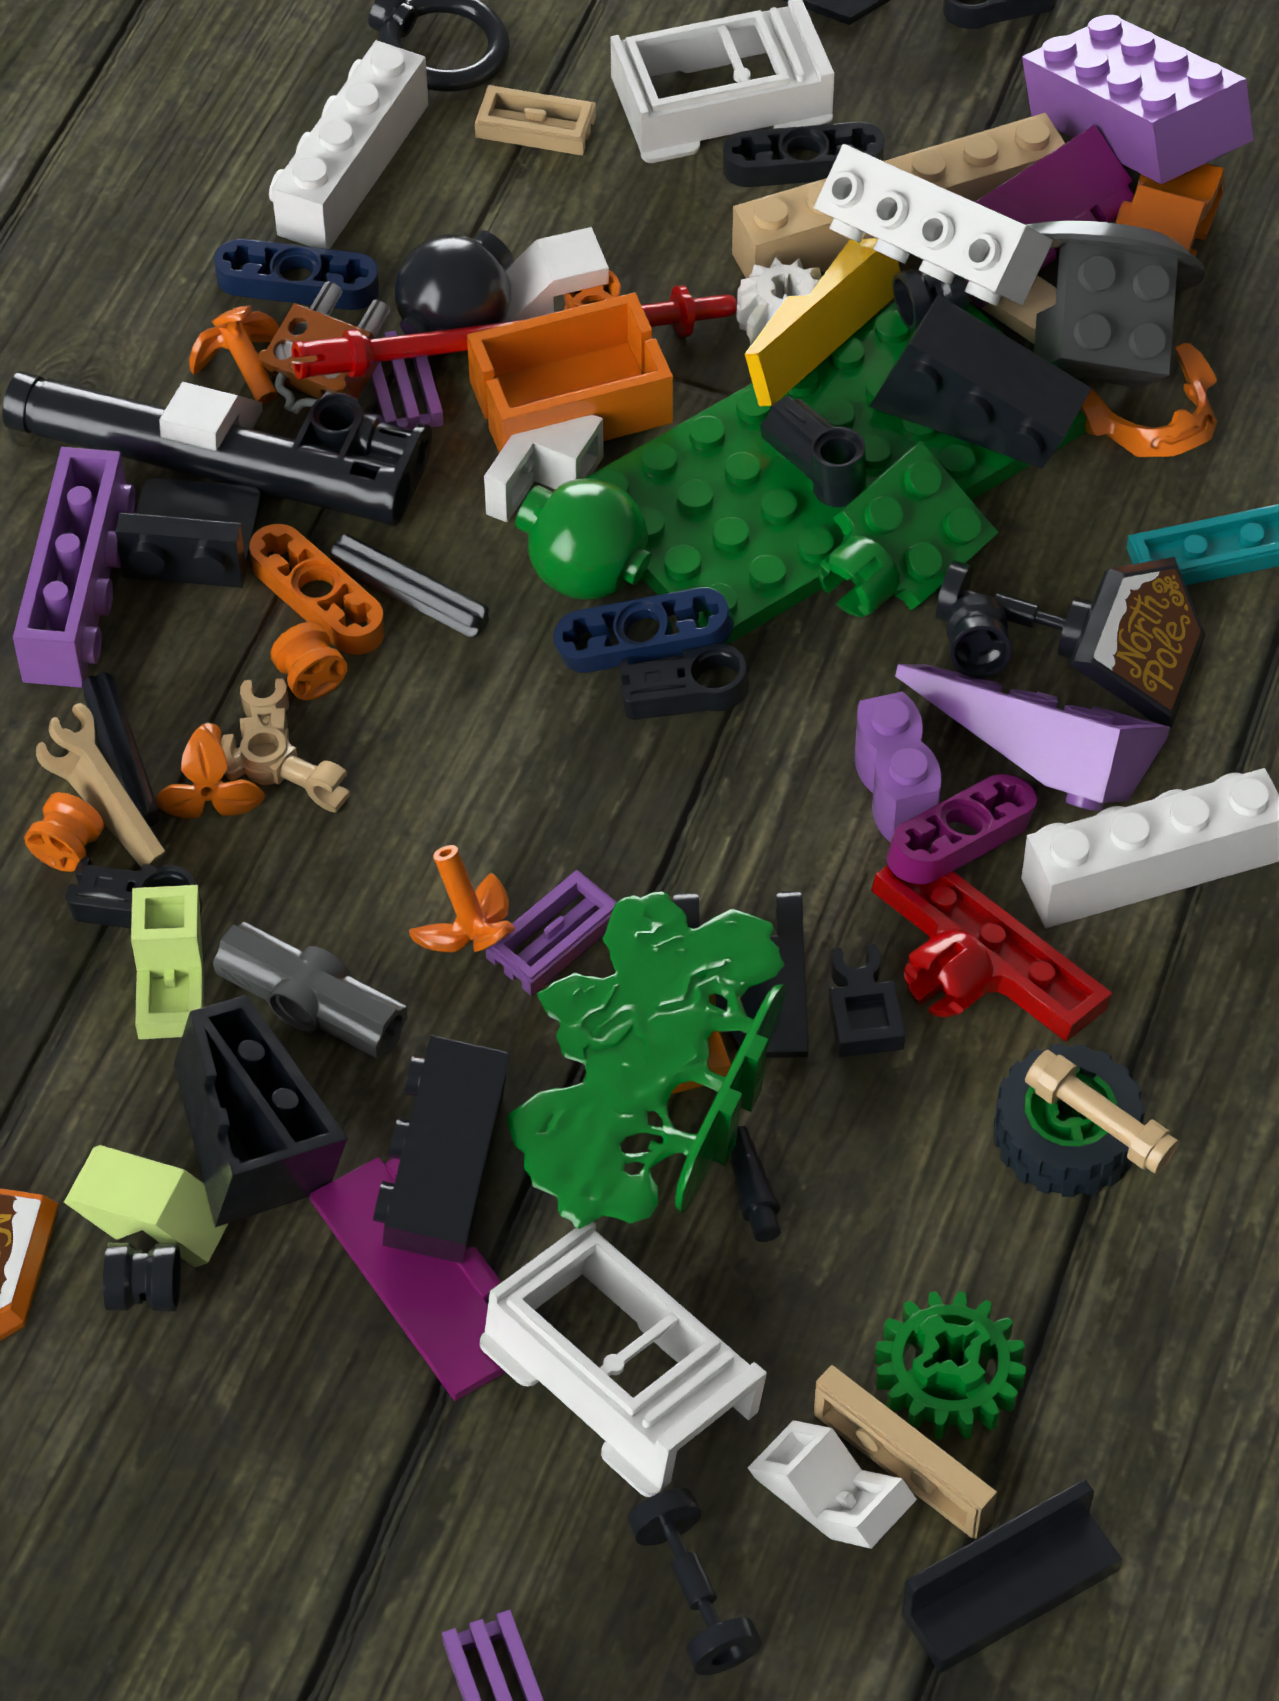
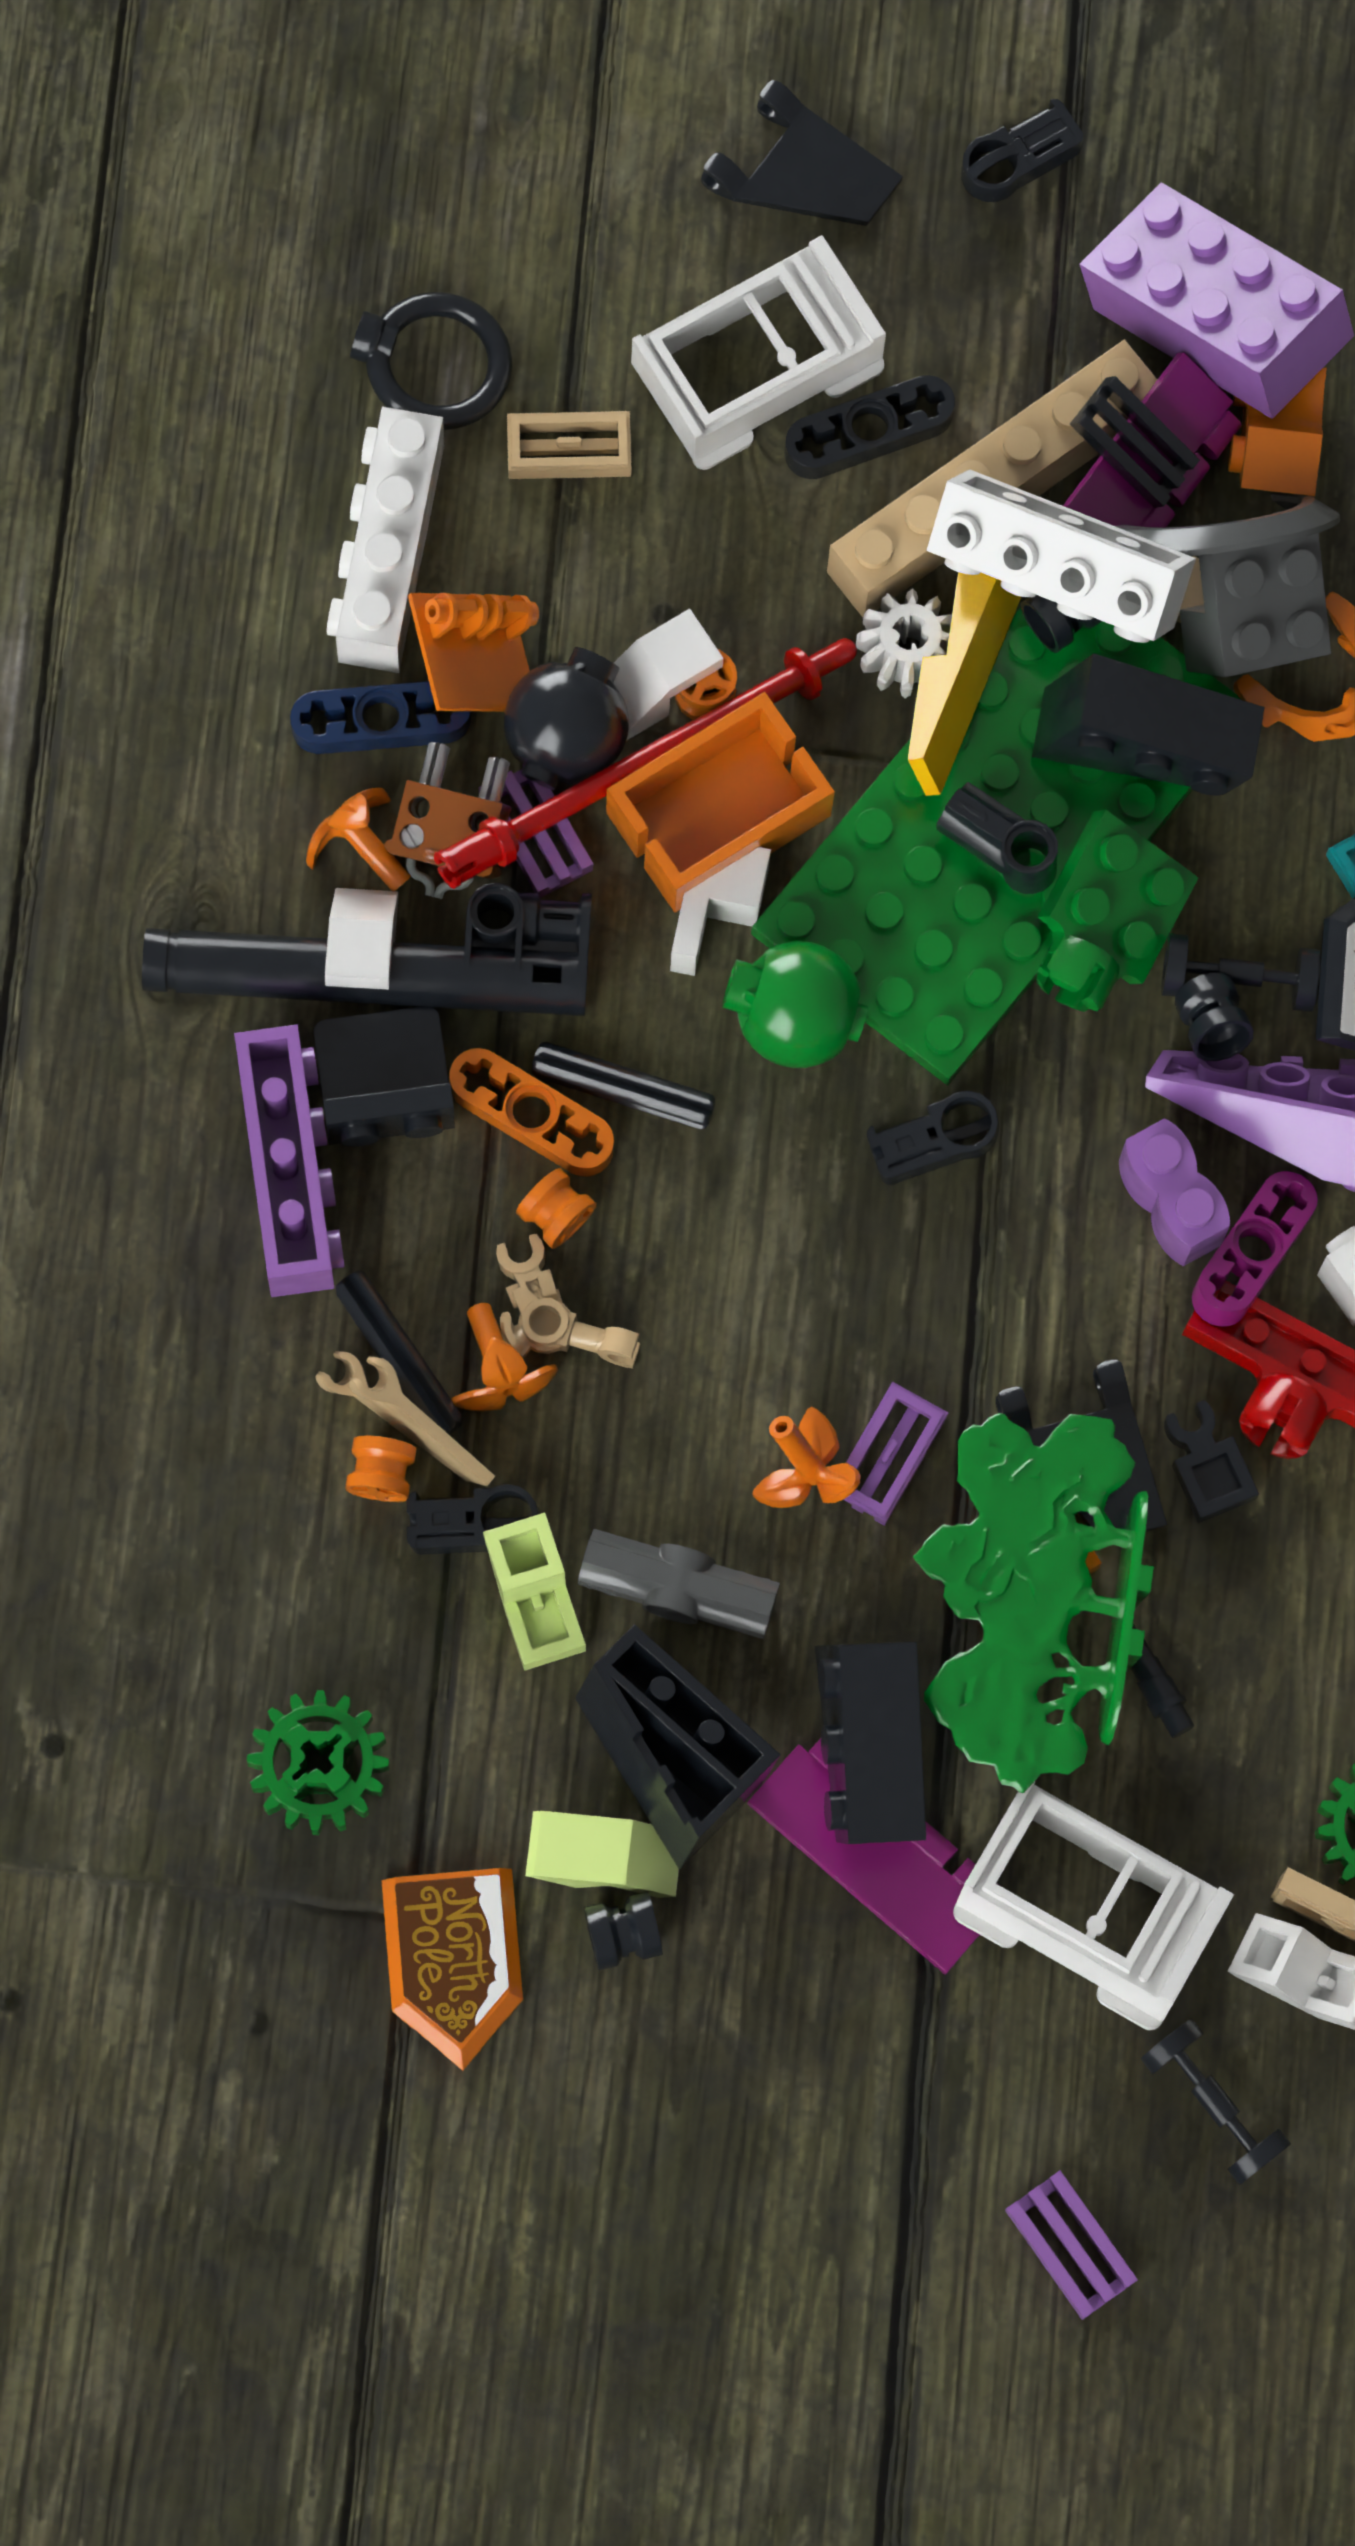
camera: 20 degrees left, 20 degrees up
dark blue beam [553,587,734,673] -> none
none -> orange hinge [408,593,539,712]
none -> black tile [1070,376,1200,508]

